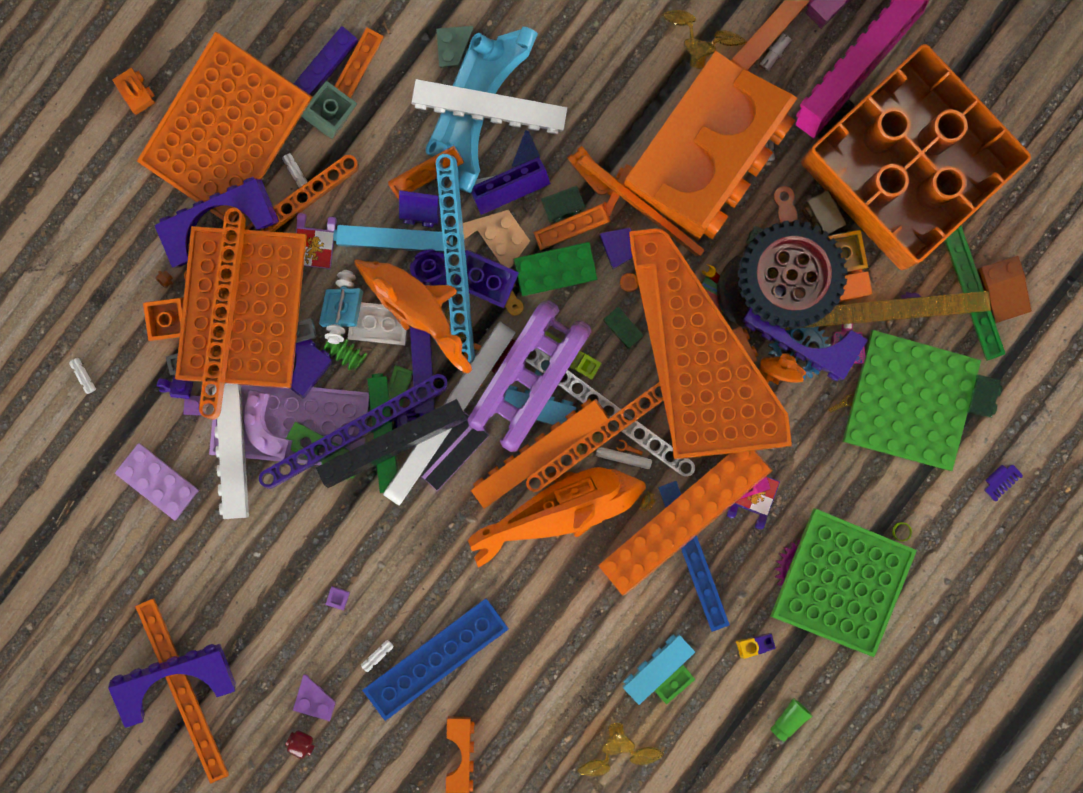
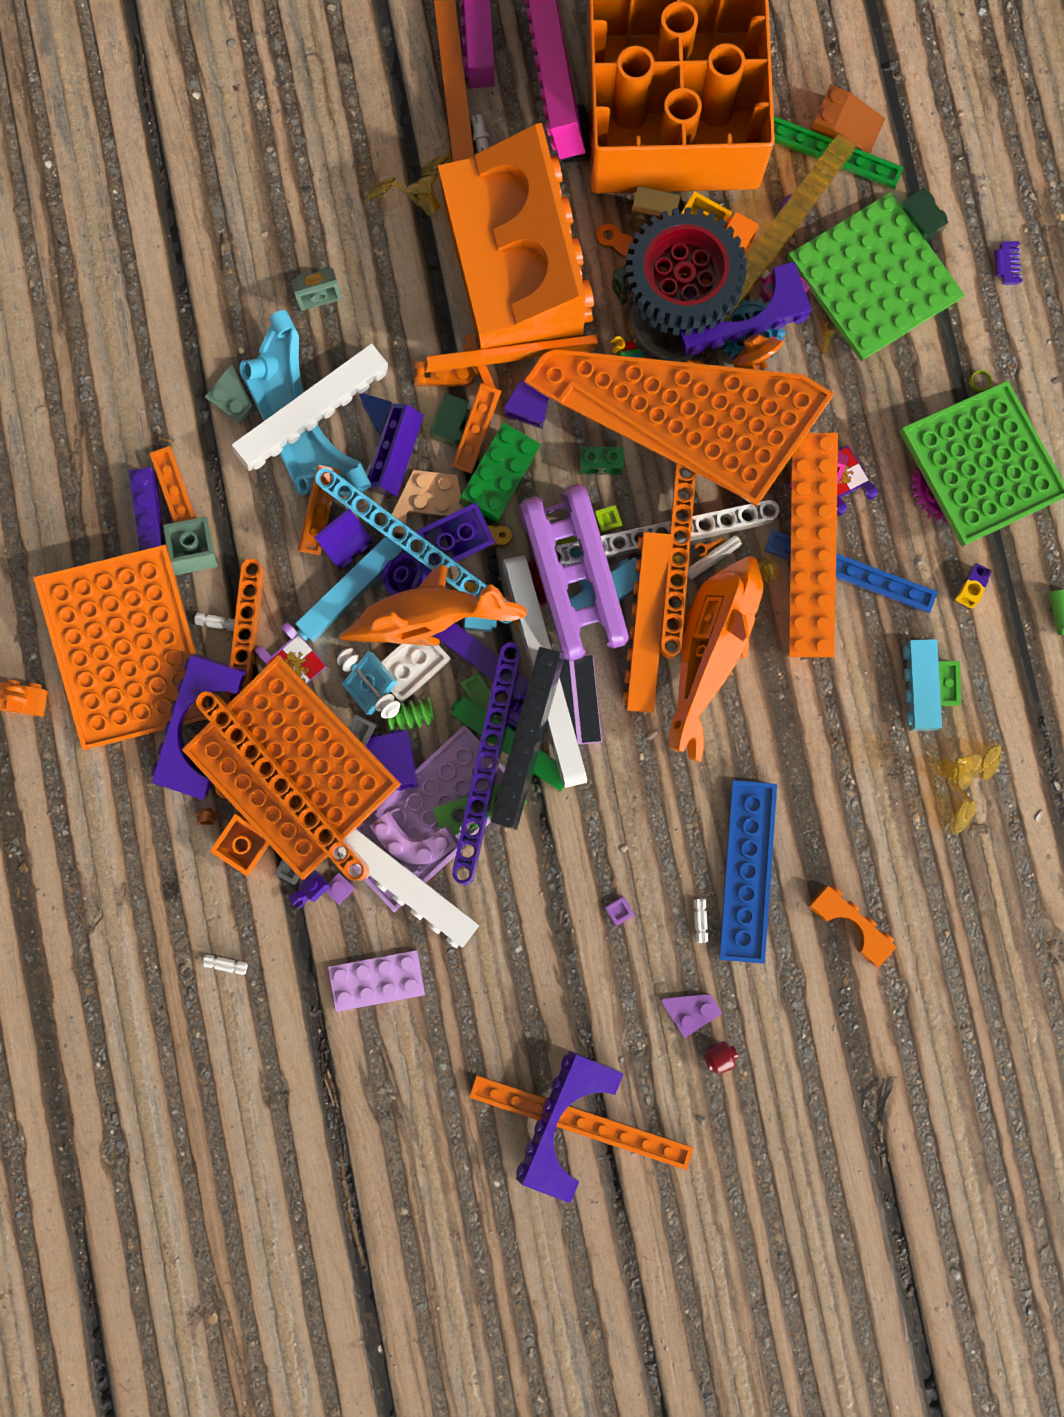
camera: 50 degrees left, 5 degrees down
orange tile [620,273,639,292] -> none
none -> sand green slope [292,268,342,311]

